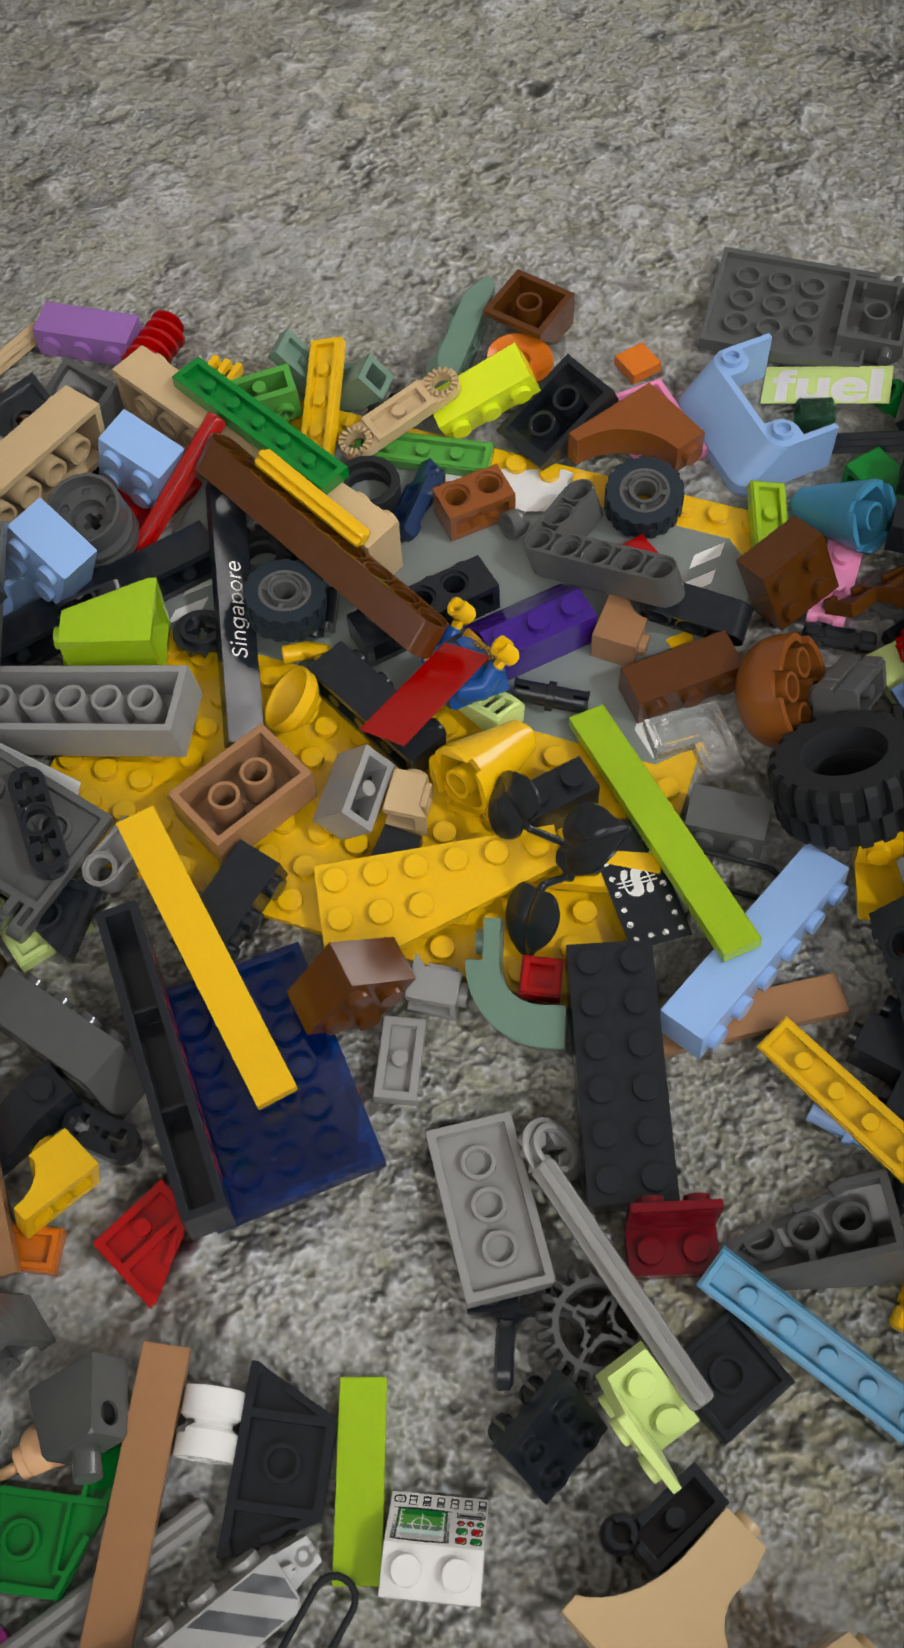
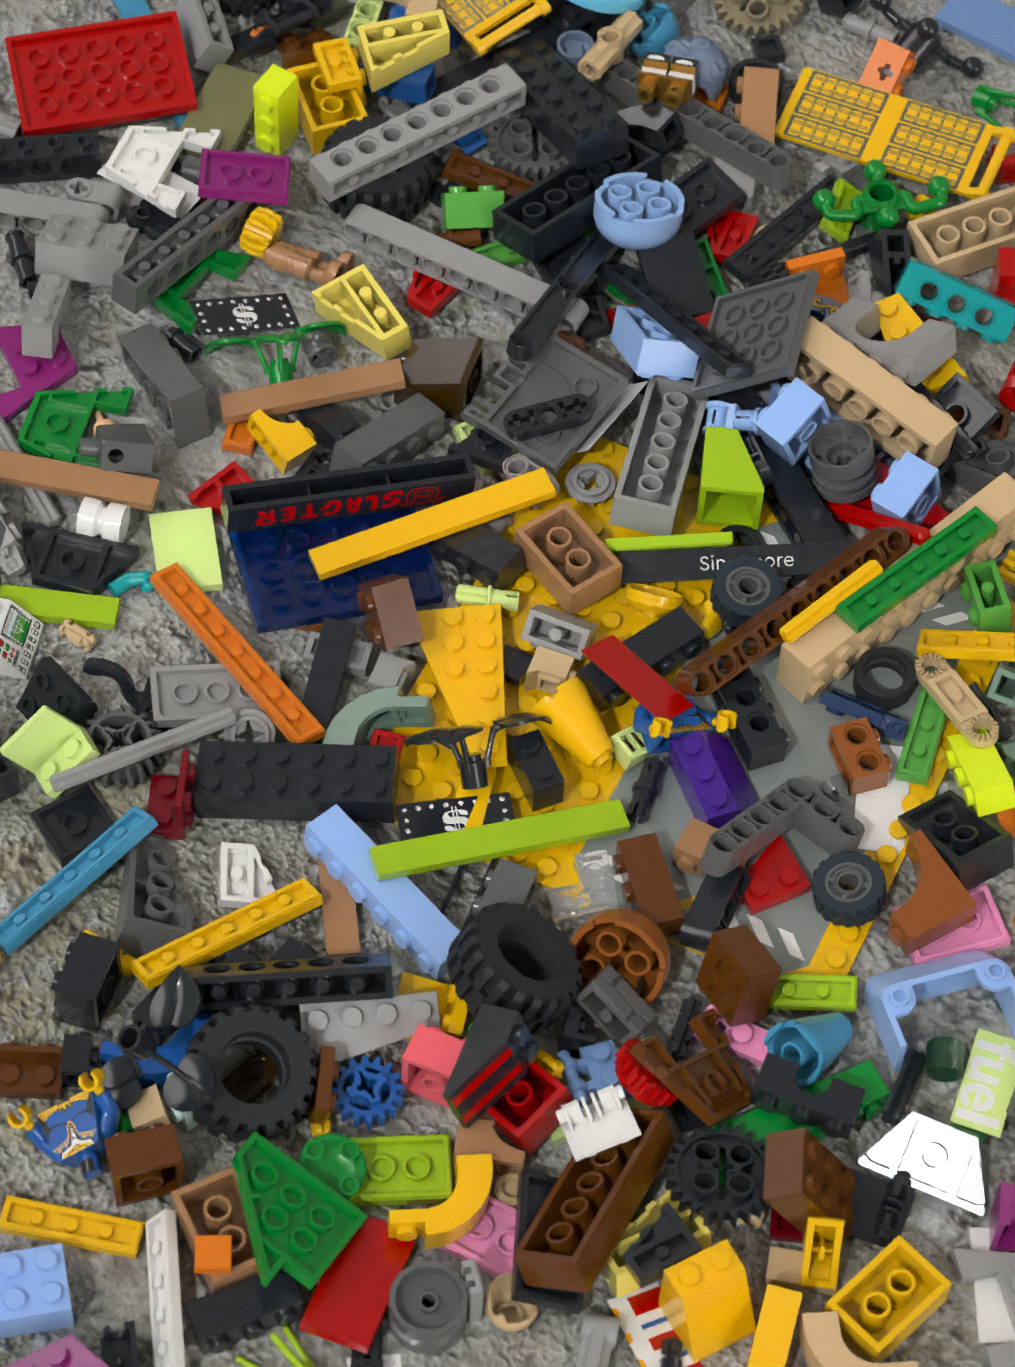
camera: 90 degrees right, 5 degrees down
none -> tan piece [59,619,97,652]
none -> teal arm [107,570,154,597]
none -> yellowish green tile [149,507,223,597]
none -> orange tile [150,562,325,744]
none -> white wing [218,842,276,908]
none -> black tile [302,617,357,744]
none -> yellowish green axle [455,584,520,612]
none -> light grey gear [565,463,615,507]
none -> lime tile [605,531,734,556]
none -> light blue connector [701,401,763,436]

